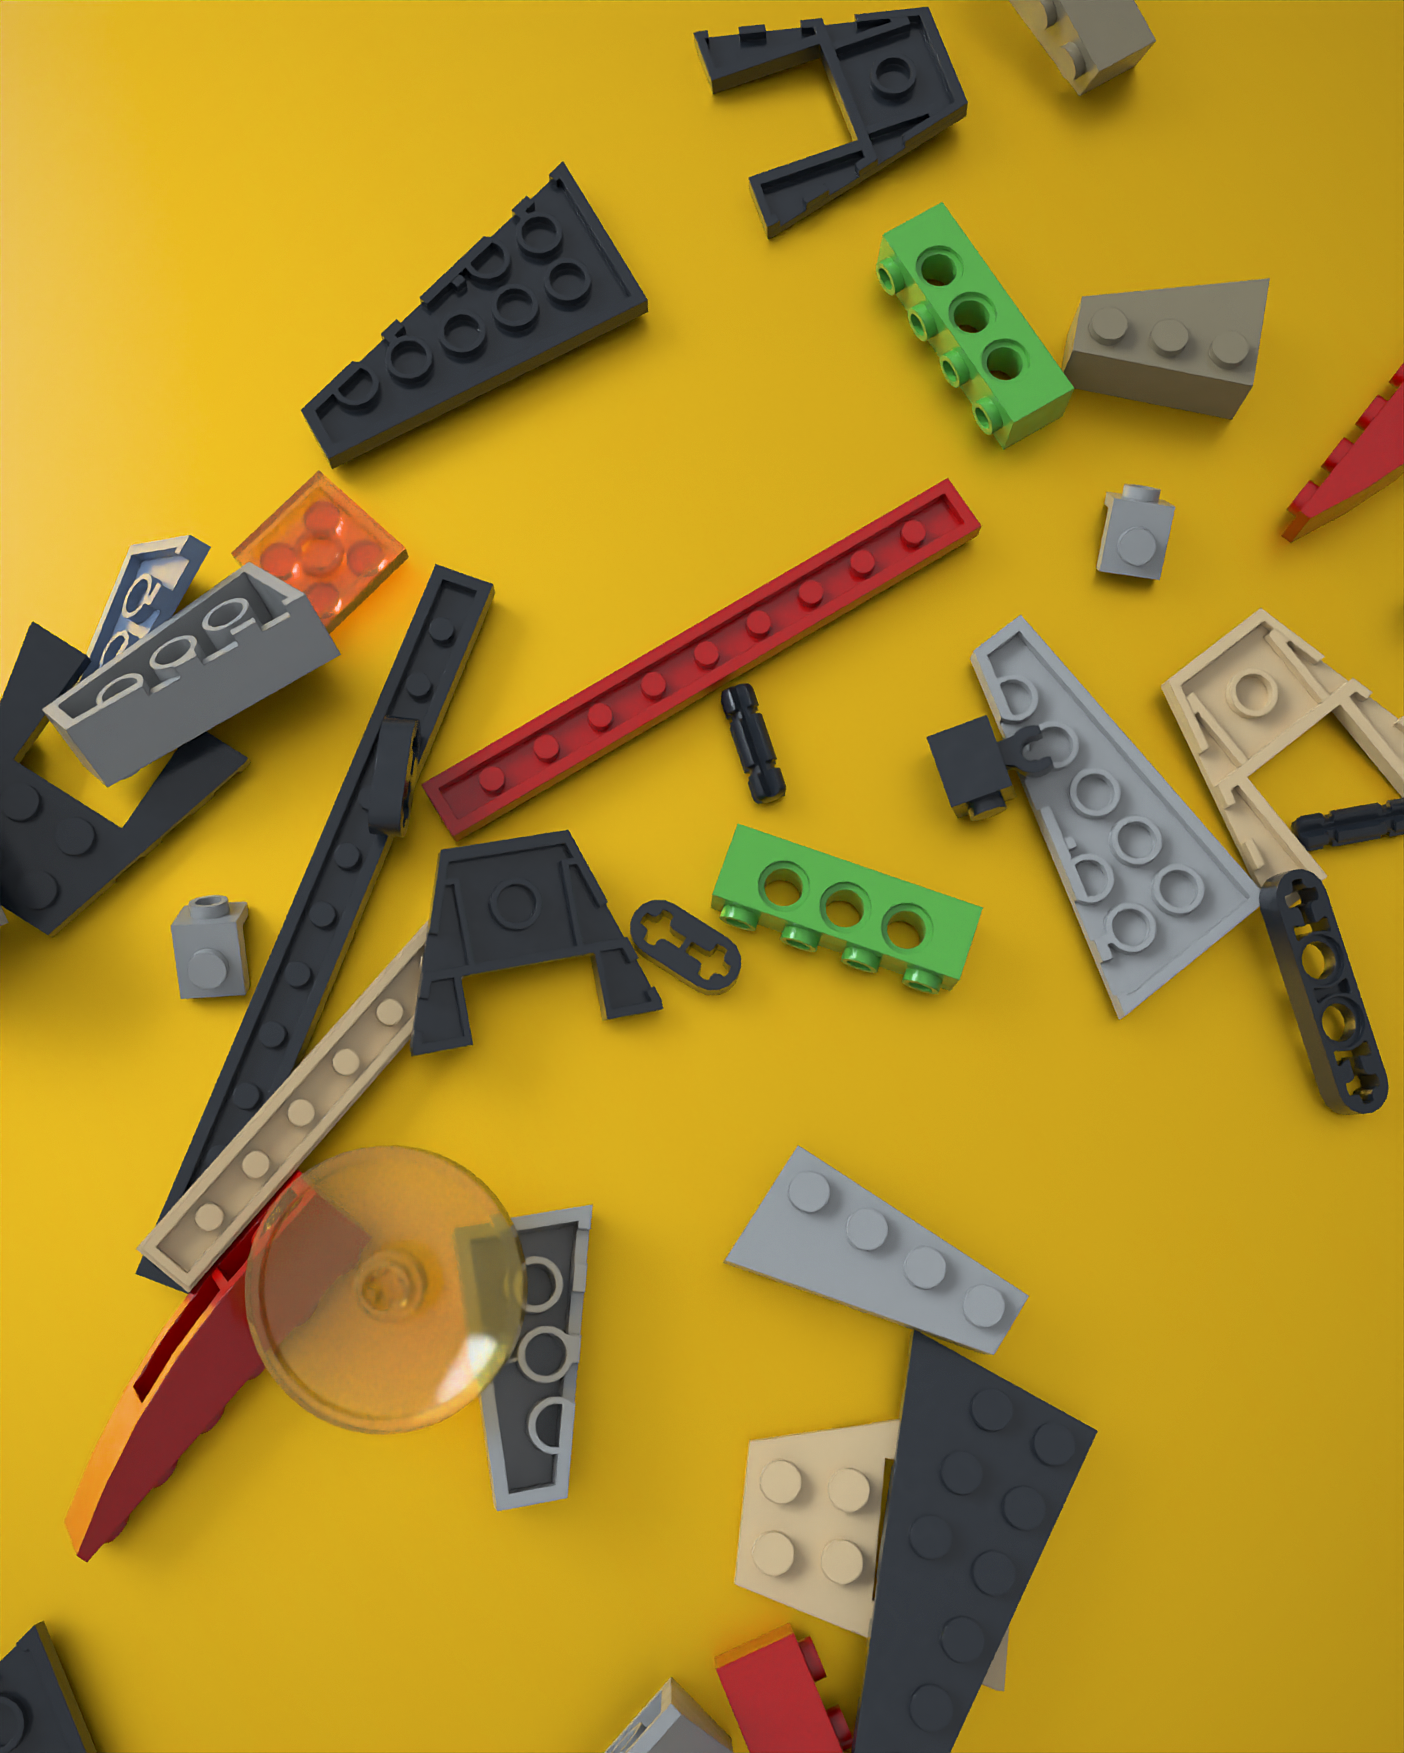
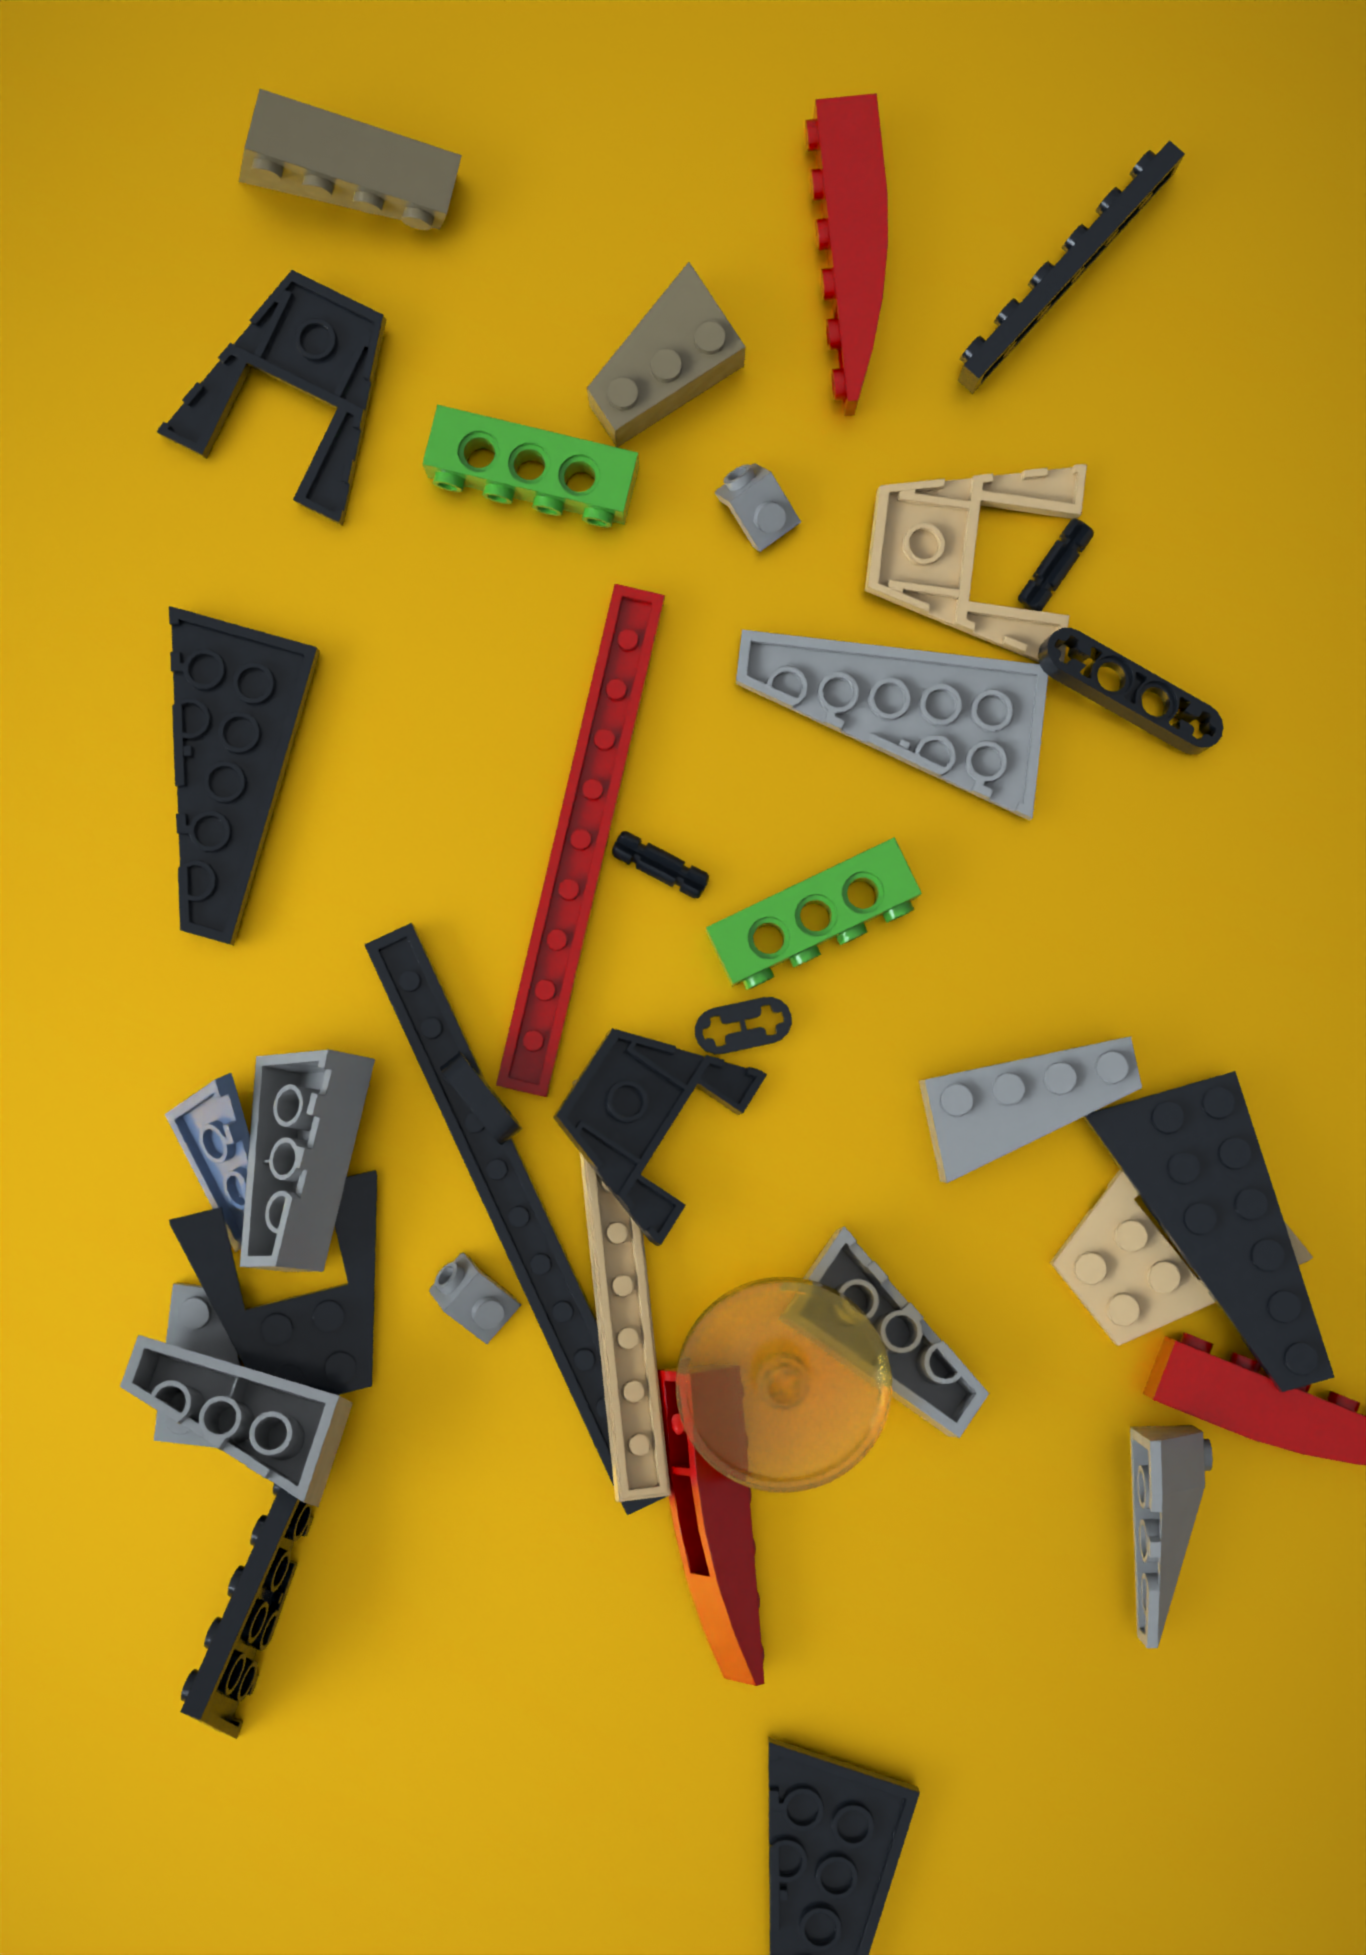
camera: 40 degrees left, 10 degrees up
clear orange plate [231,470,409,634] -> none
black brick [927,715,1054,821] -> none

